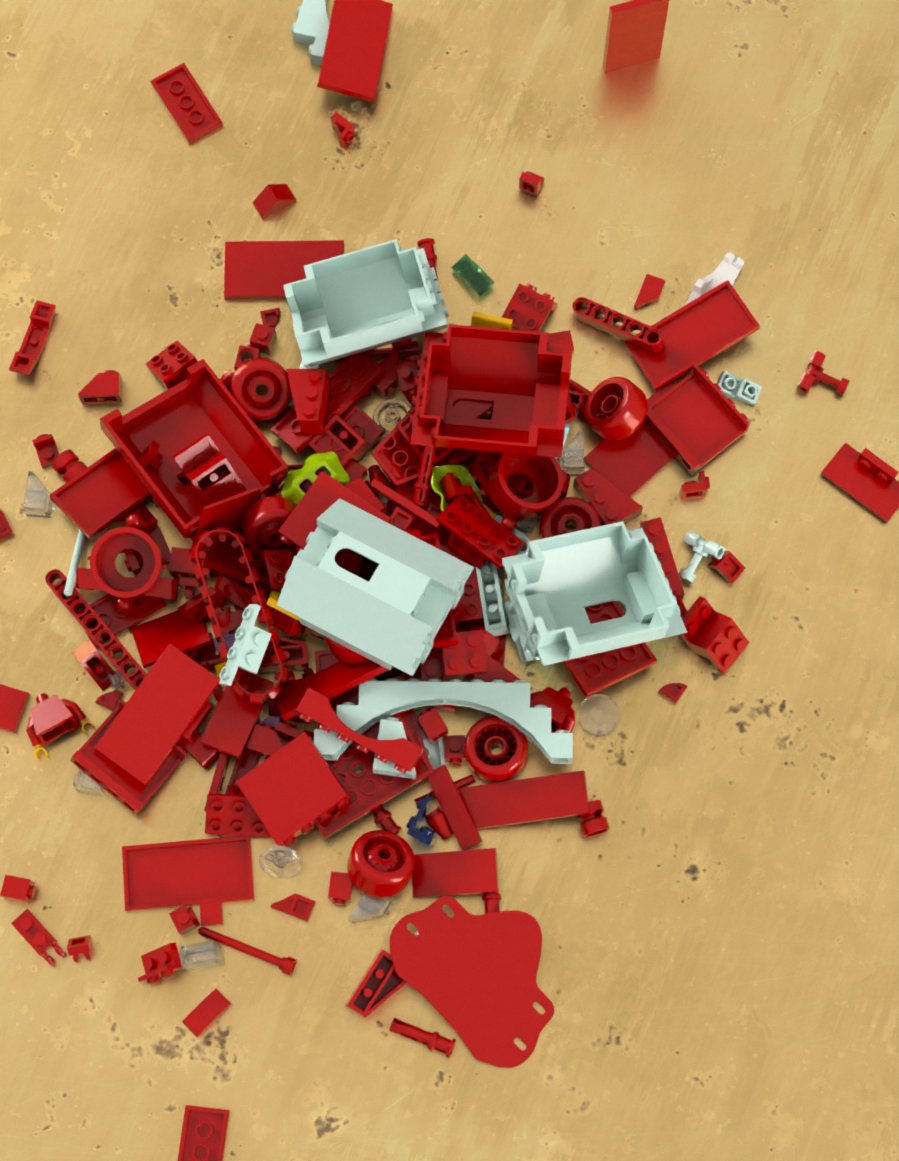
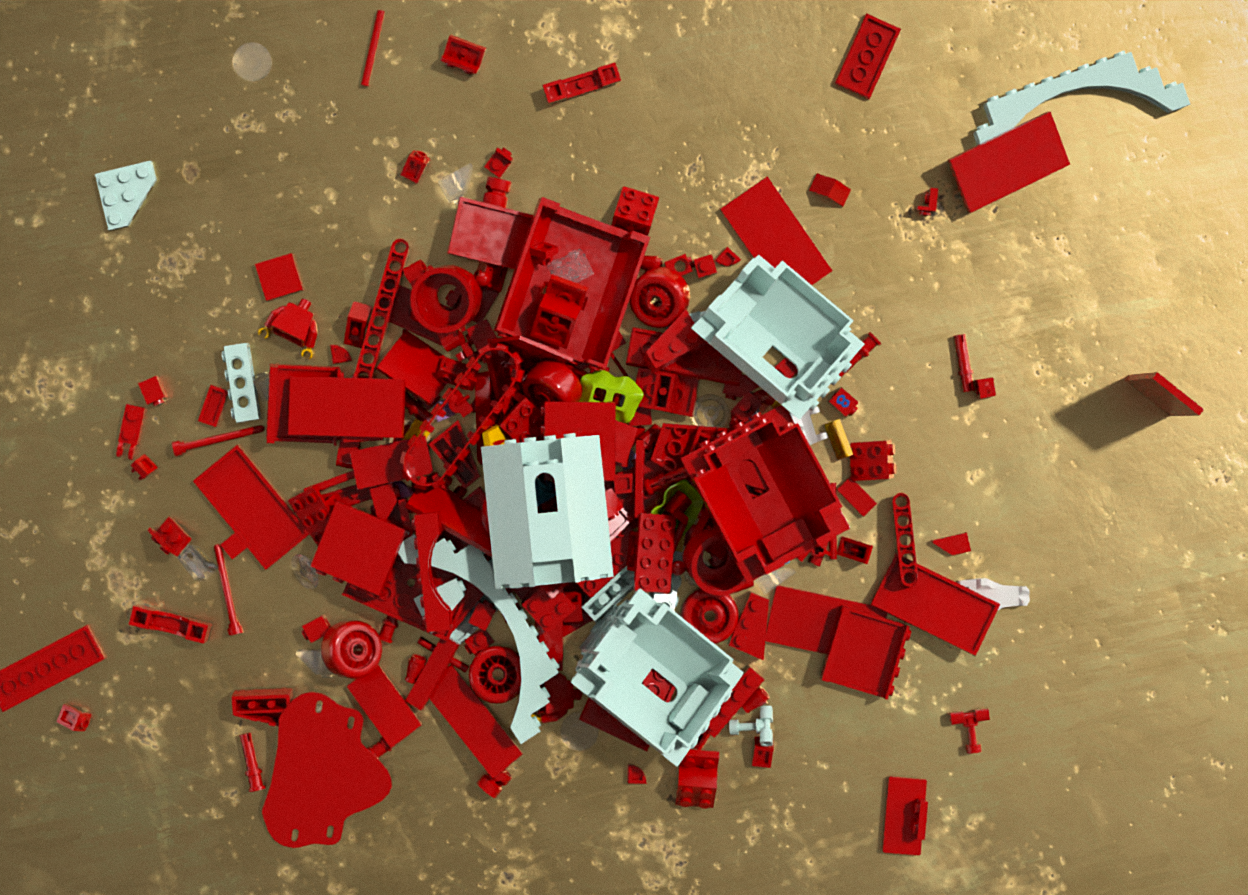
camera: 60 degrees right, 15 degrees up
light aqua bar [64,529,86,596] -> none
red slope [78,370,122,404] -> none
clear bush [107,670,125,691] -> none
red brick [169,905,201,936] -> none
red slope [182,989,231,1038] -> none
light aqua bracket [219,604,272,686] -> none
red tile [271,893,316,922] -> none
clear blue bracket [406,795,438,846] -> none
clear green slope [451,254,494,296] -> none
red wheel [584,377,648,441] -> none
red bracket [680,471,710,499] -> none
light aqua slope [717,371,762,405] -> none
none -> red arch [128,604,212,644]
none -> red piece [172,425,264,457]
none -> red tile [198,385,228,427]
none -> light aqua brick [222,343,262,423]
none -> clear bracket [547,249,594,283]
none -> red cone [742,686,770,713]
none -> red brick [827,387,859,417]
none -> red slope [837,536,873,564]
none -> red pin [953,334,975,392]

